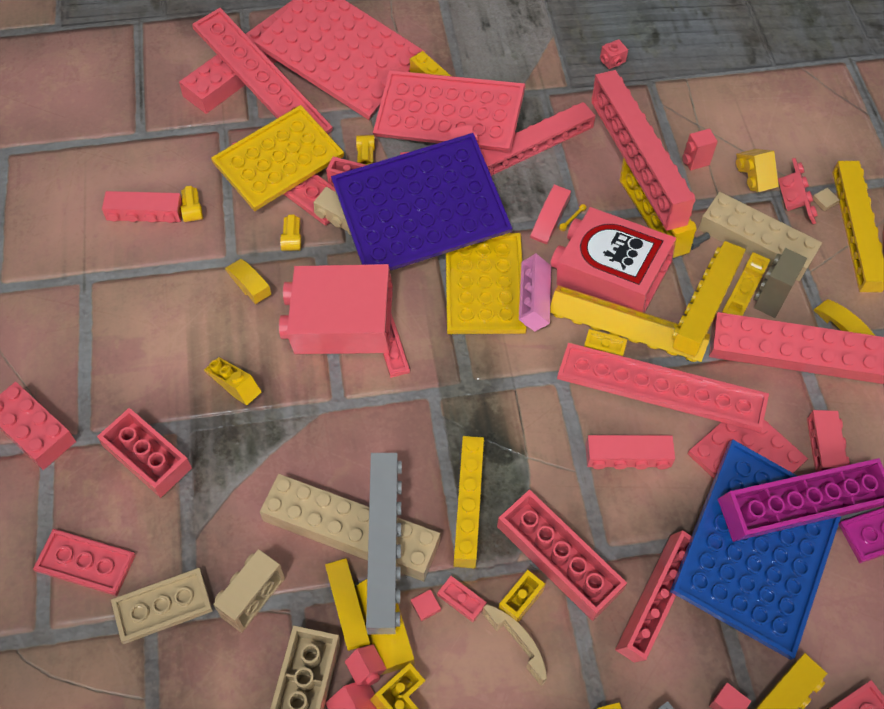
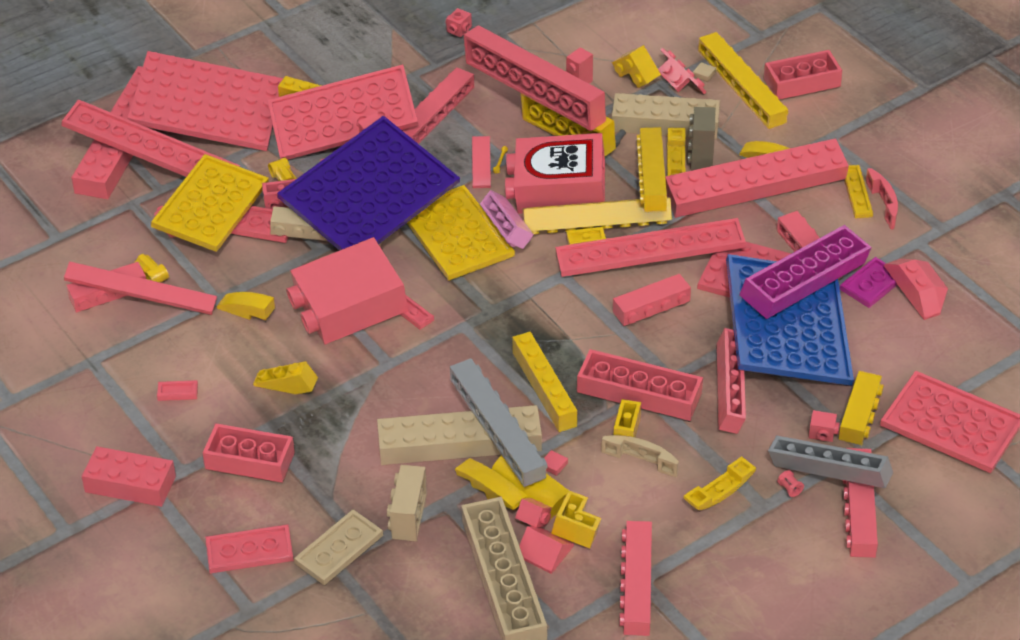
camera: 25 degrees left, 15 degrees down
yellow piece [280,215,301,251] -> none
coral plate [437,576,487,622] -> none
none -> coral tile [64,261,217,315]
none -> coral tile [157,380,198,401]

